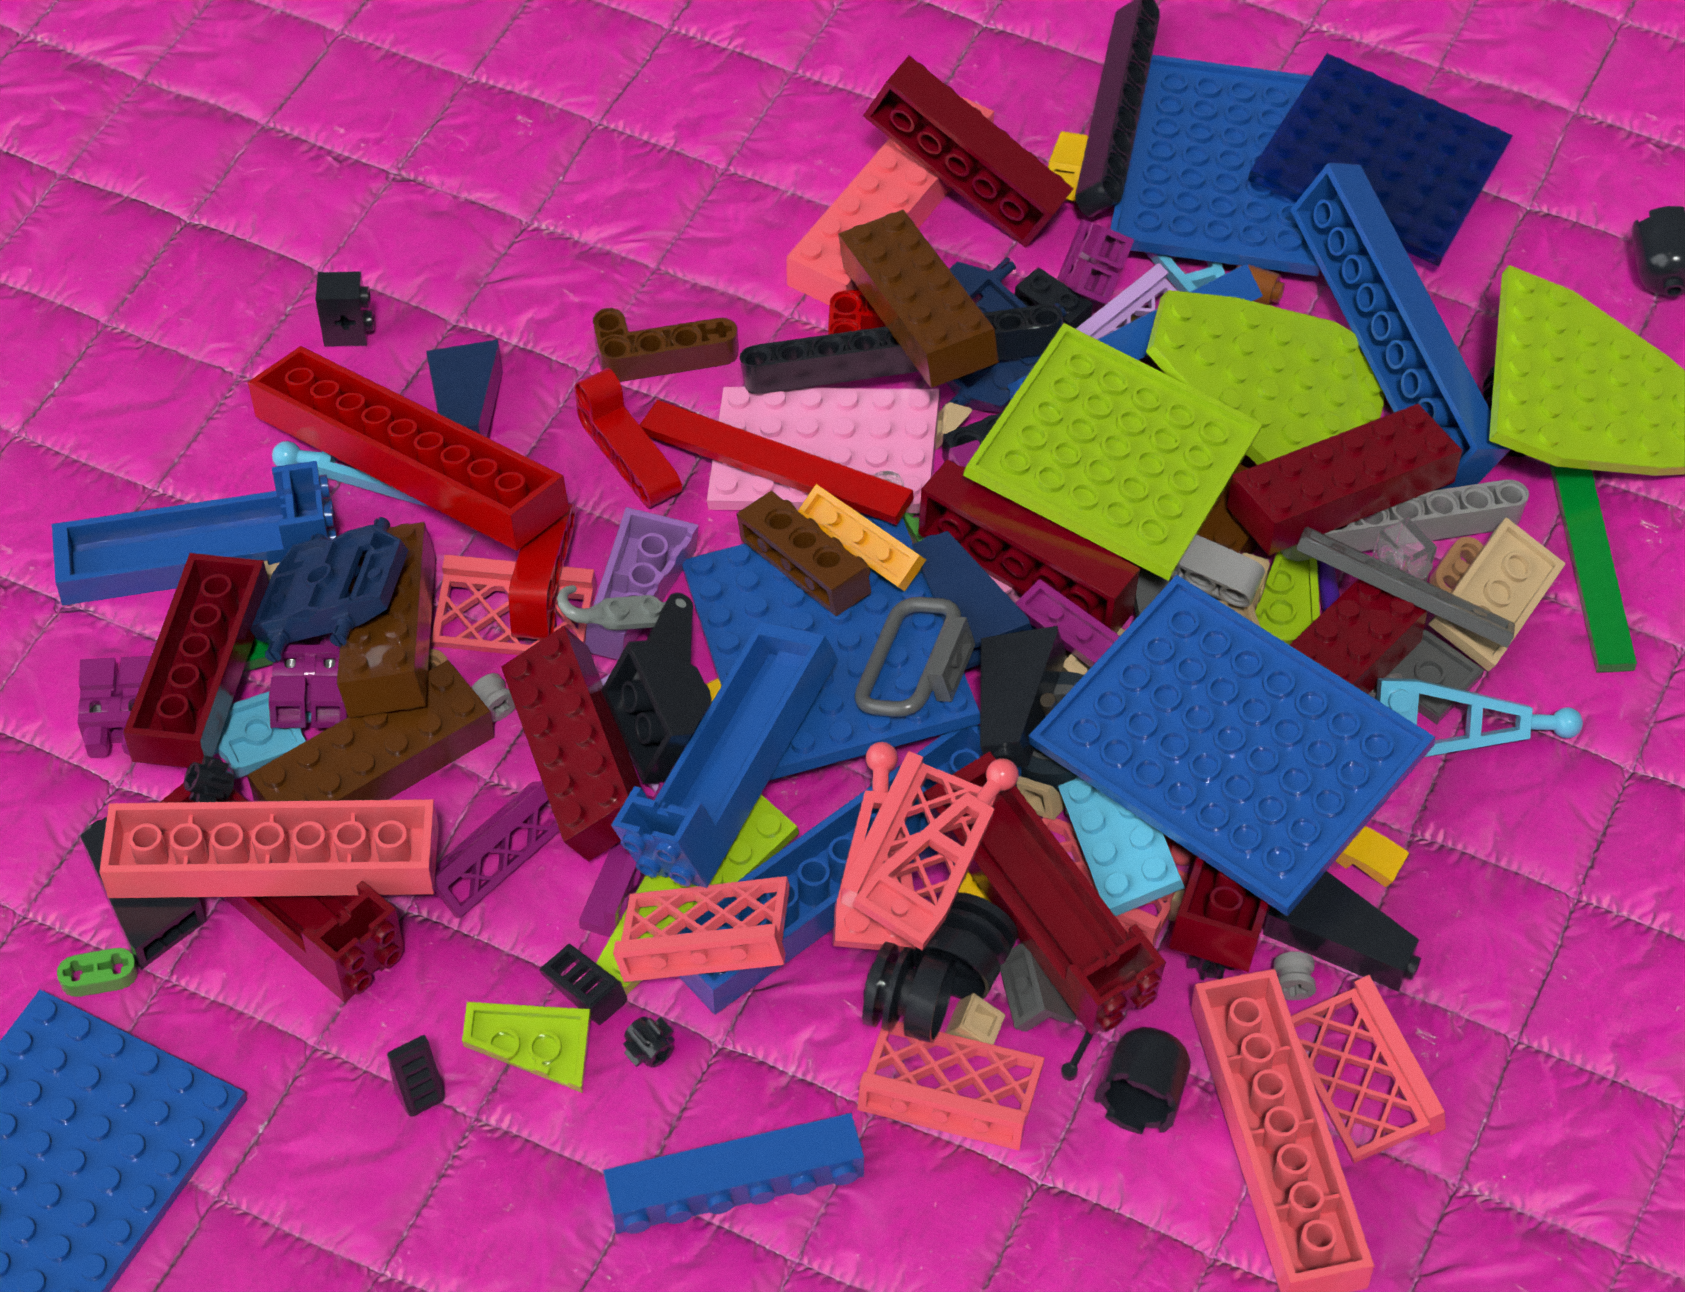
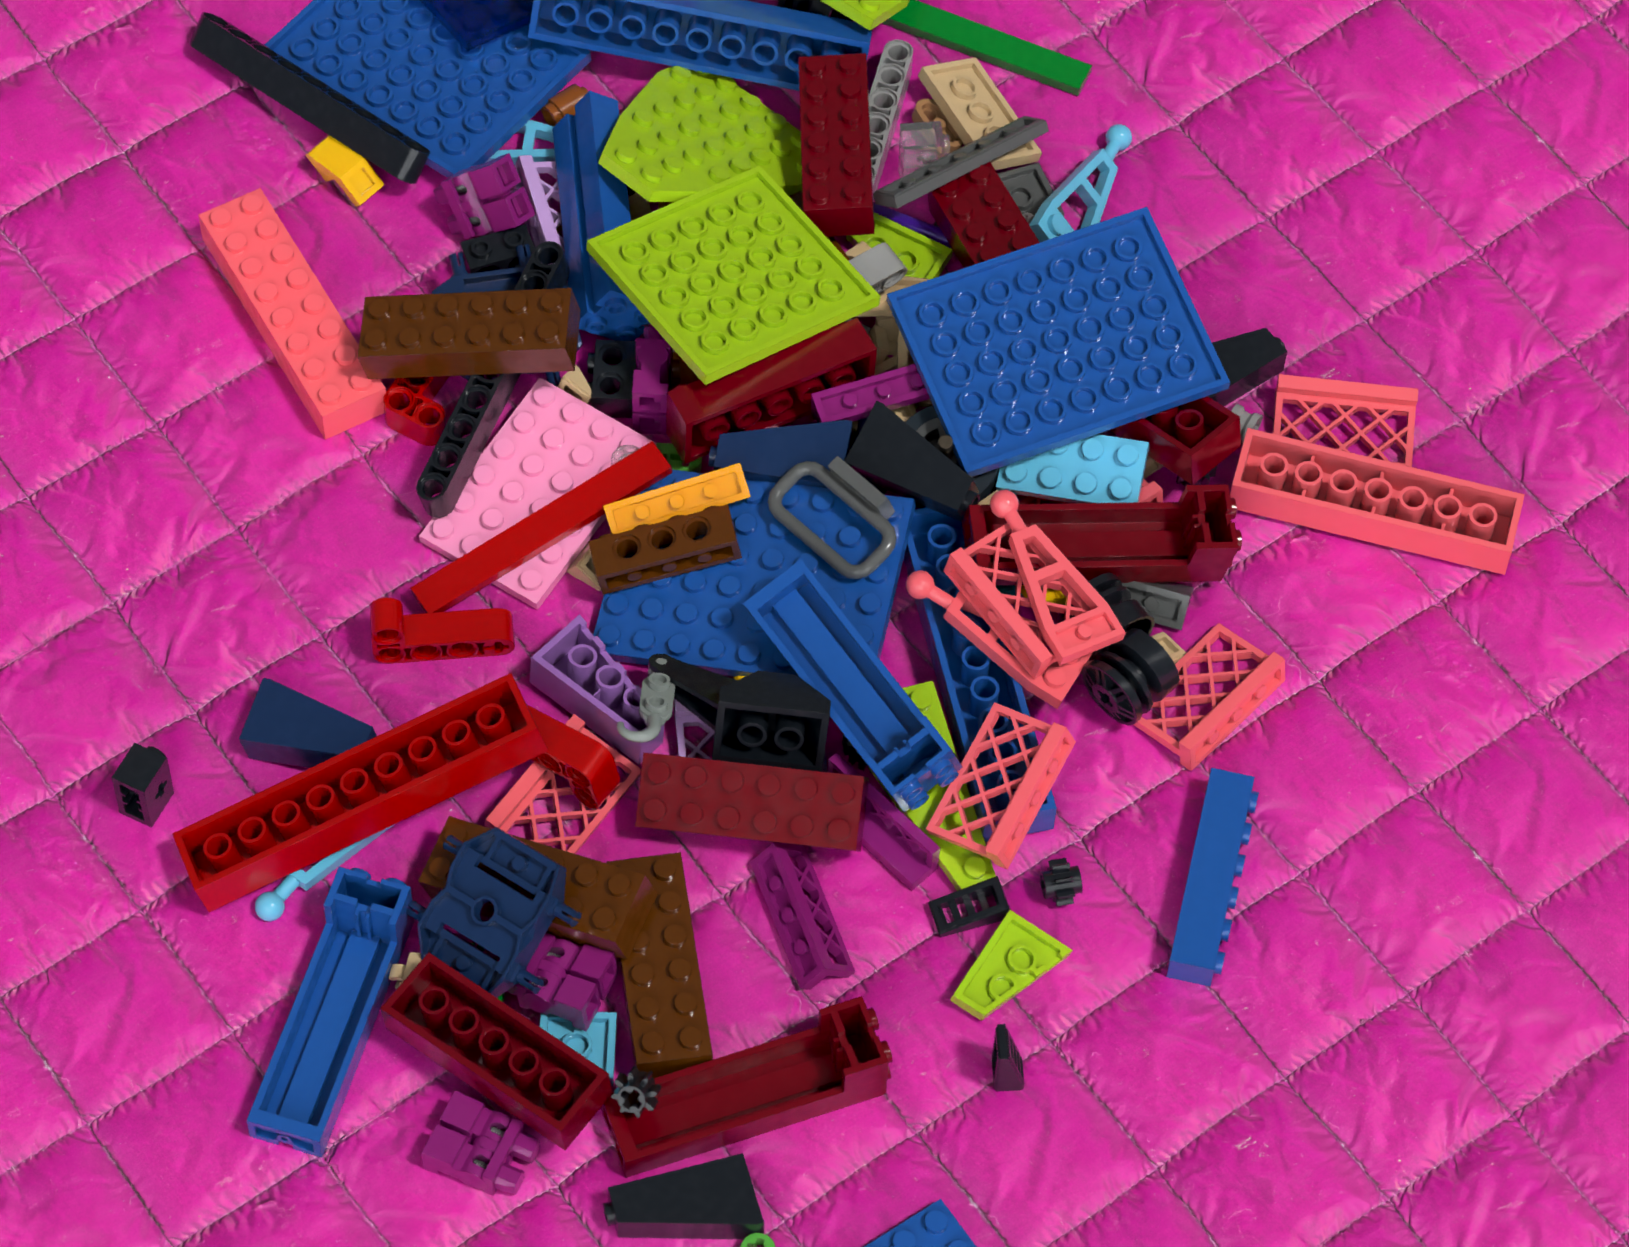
camera: 65 degrees left, 5 degrees up
coral brick [99,799,439,898] -> none
light grey wheel [471,673,515,722] -> none
reddish brown beam [593,308,738,382] -> none
dark red brick [863,55,1074,248] -> none
black hinge [1061,1031,1094,1081] -> none
black cylinder [1094,1027,1191,1134] -> none

